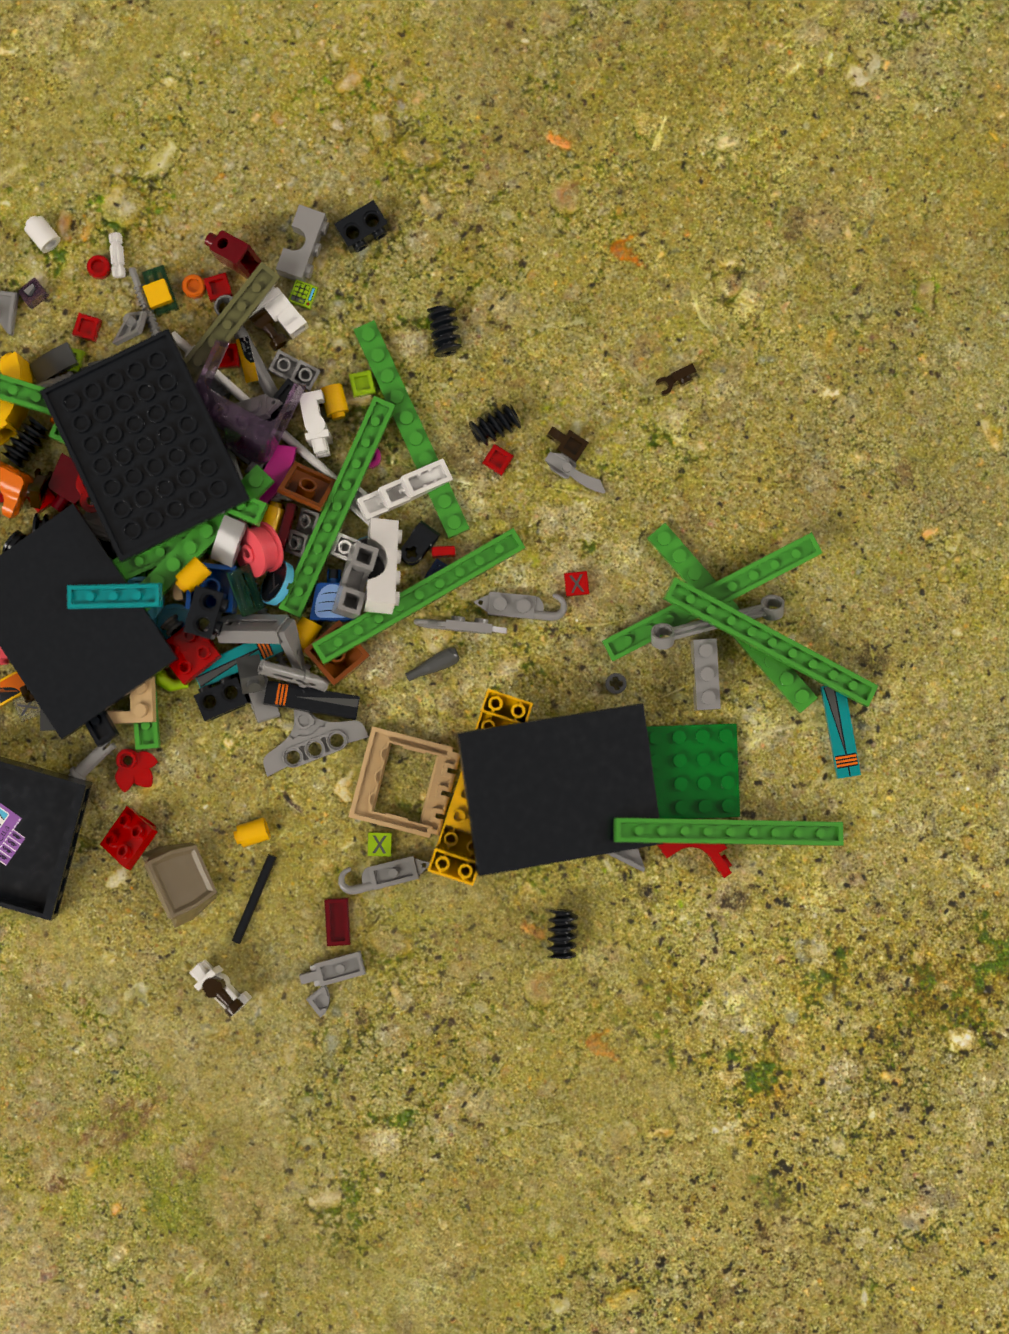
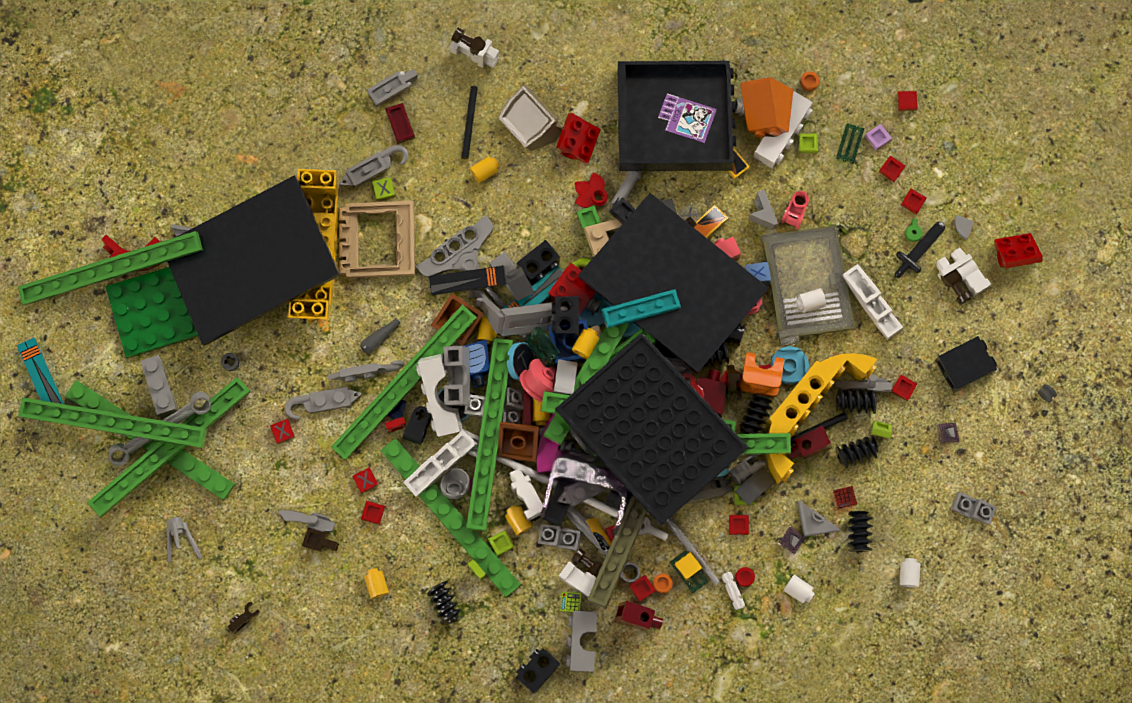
camera: 160 degrees right, 10 degrees down
light grey piece [112,311,147,346] -> none
light grey pin [258,659,329,692] -> none
light grey tile [306,985,330,1018] -> none
black piece [469,404,521,446] -> none
black piece [547,909,578,959] -> none
none -> light grey plant [166,517,202,563]
none -> red tile [352,467,378,494]
none -> yellow brick [364,568,389,599]
none -> light grey hair [440,468,470,499]
none -> lime tile [468,560,486,581]

